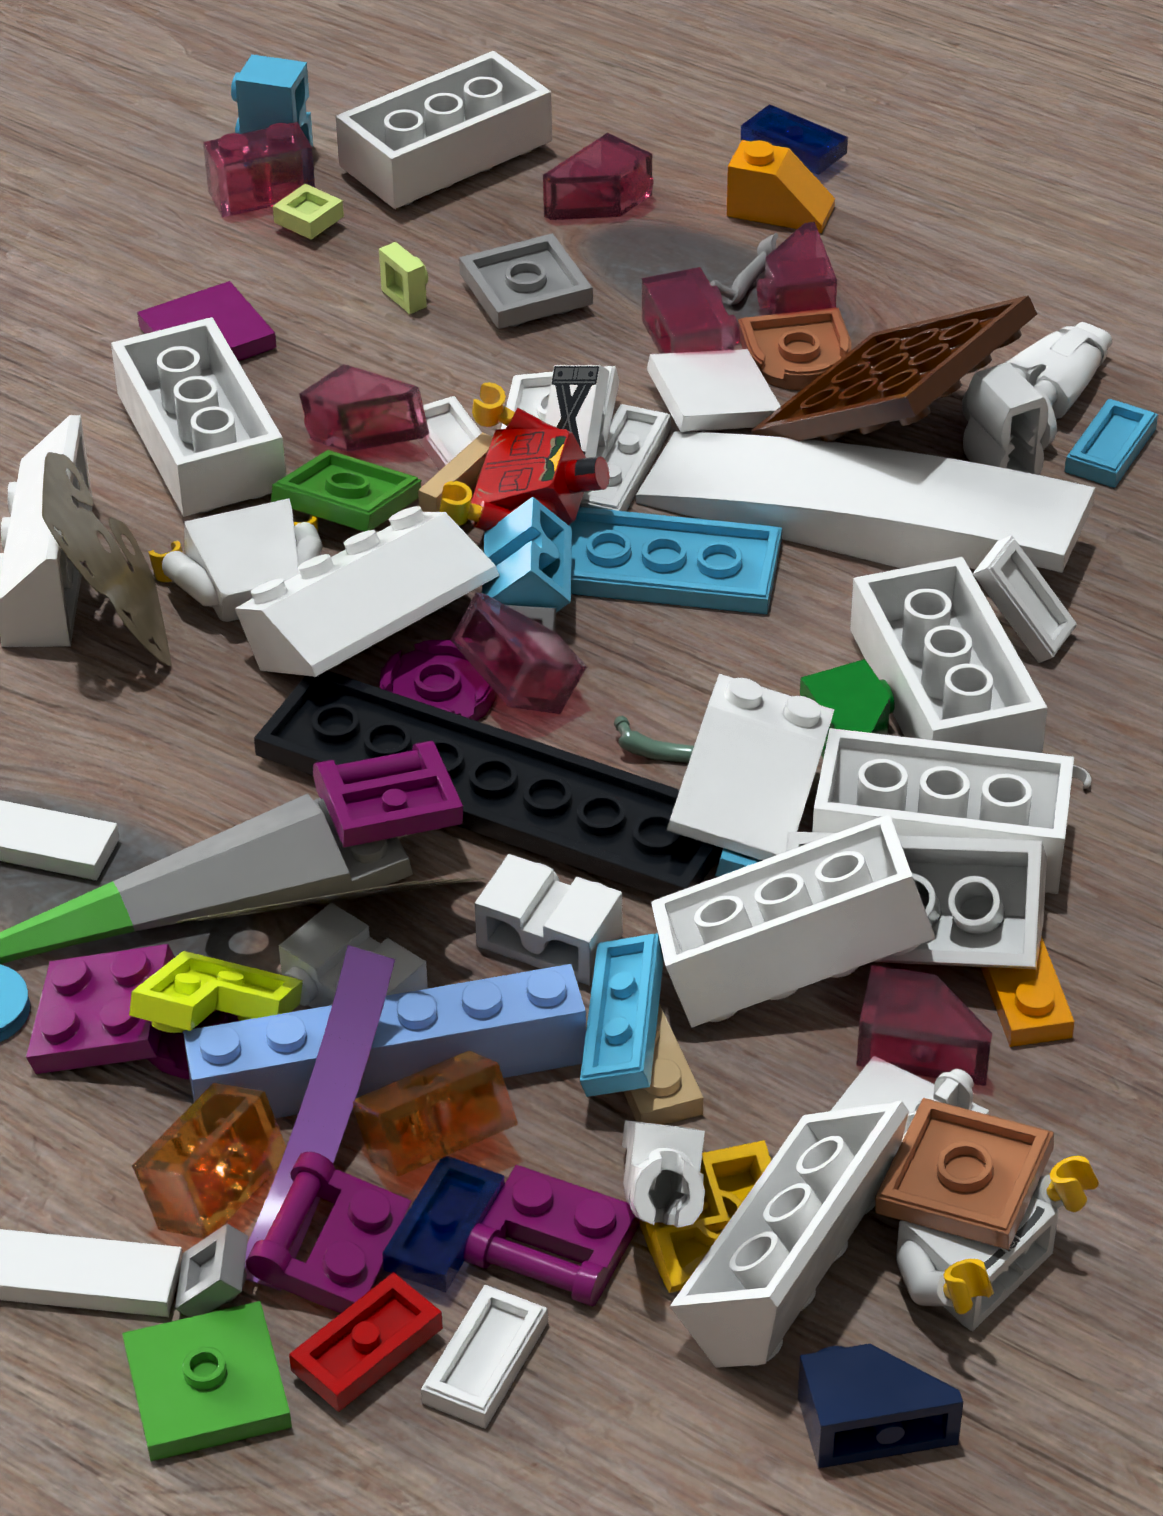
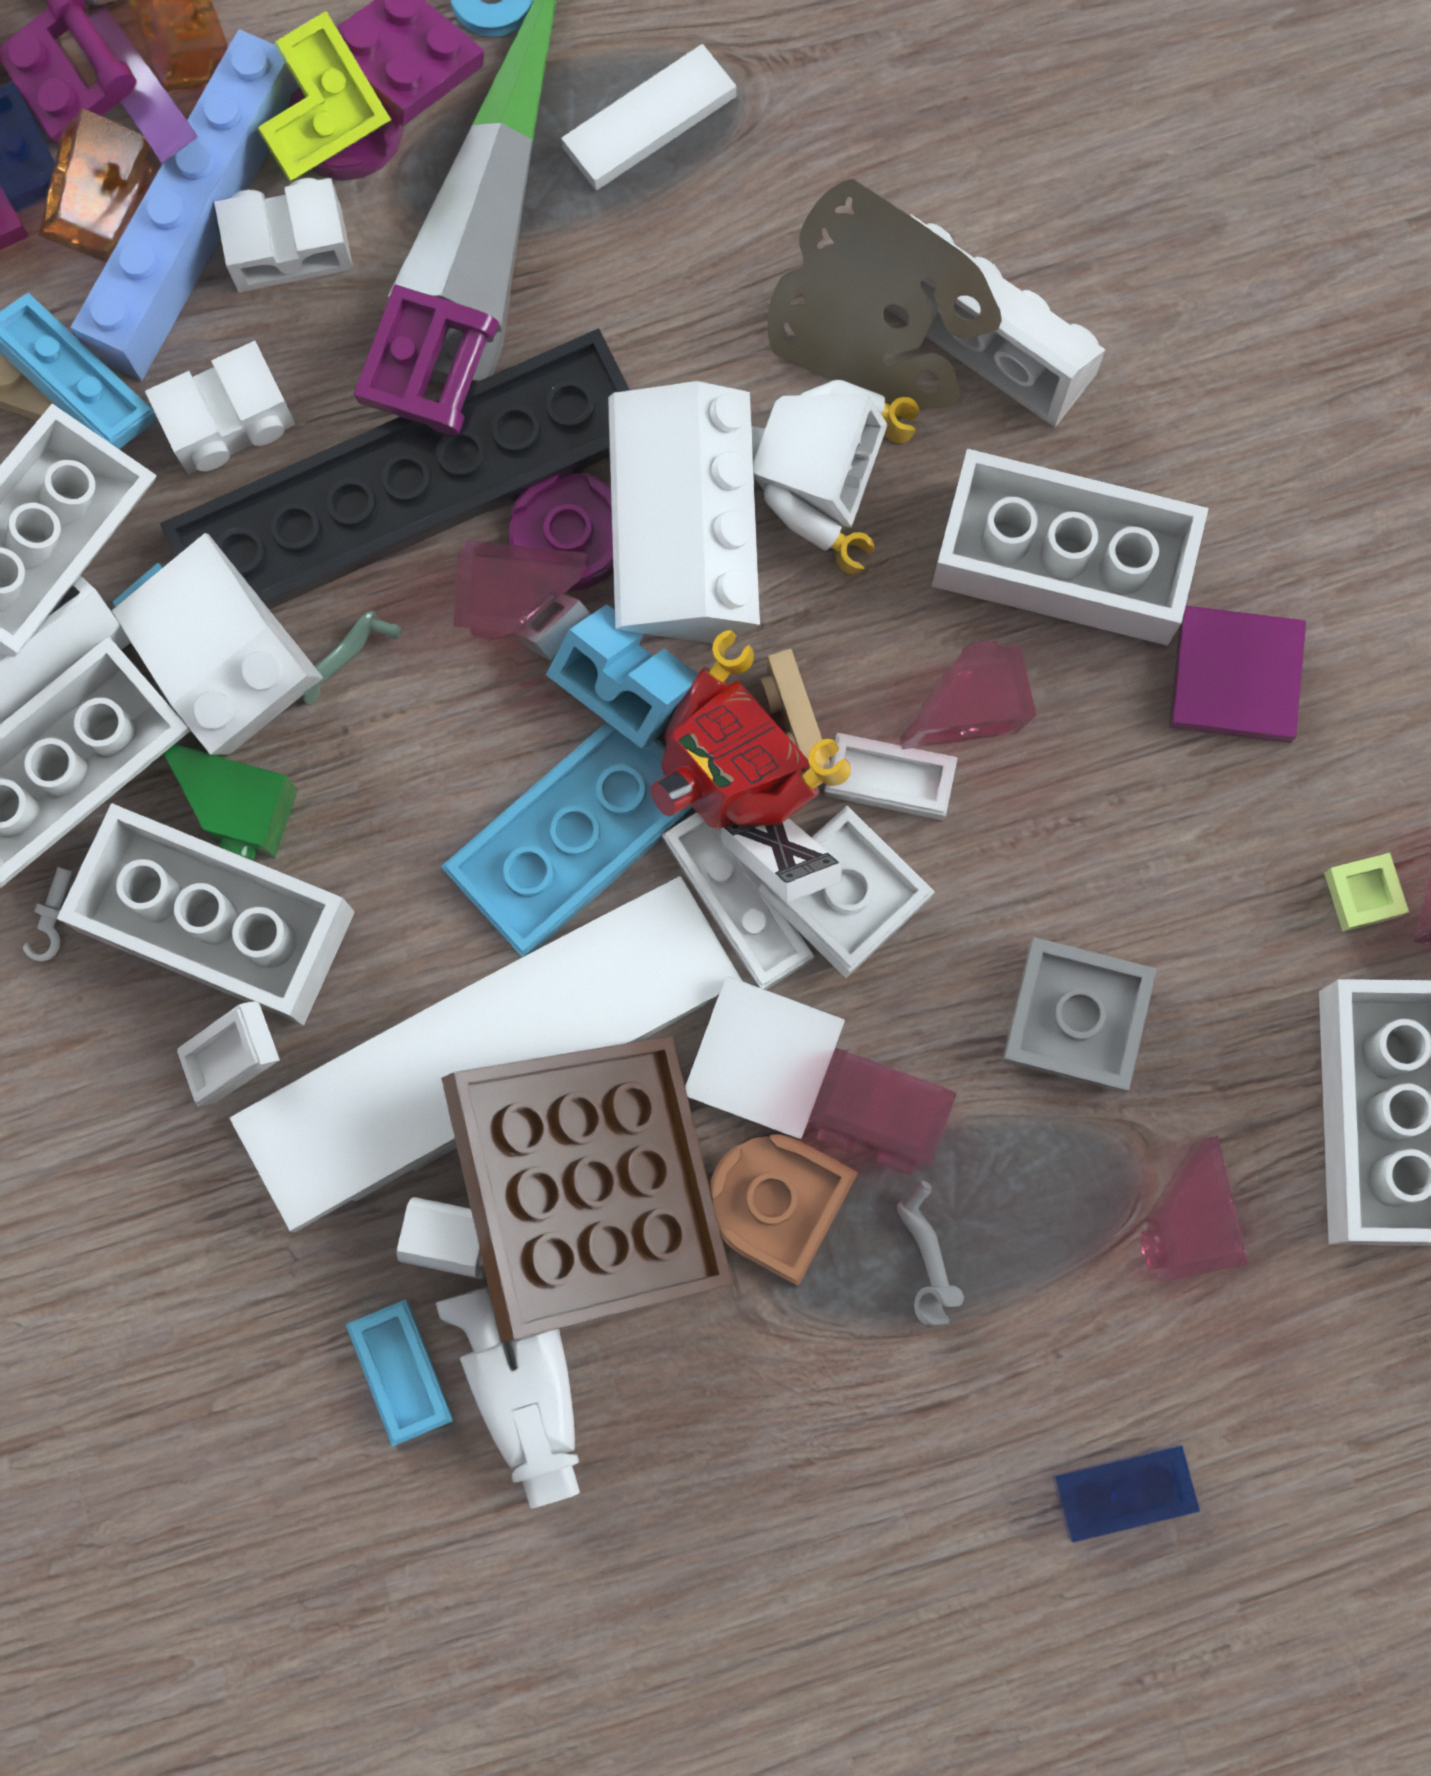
camera: 130 degrees right, 35 degrees up
dark tan piece [177,877,485,922] -> none
bright green plate [271,450,422,532] -> none
yellowish green plate [379,242,428,314] -> none
light orange slope [726,140,835,234] -> none
clear pink slope [757,222,837,315] -> none

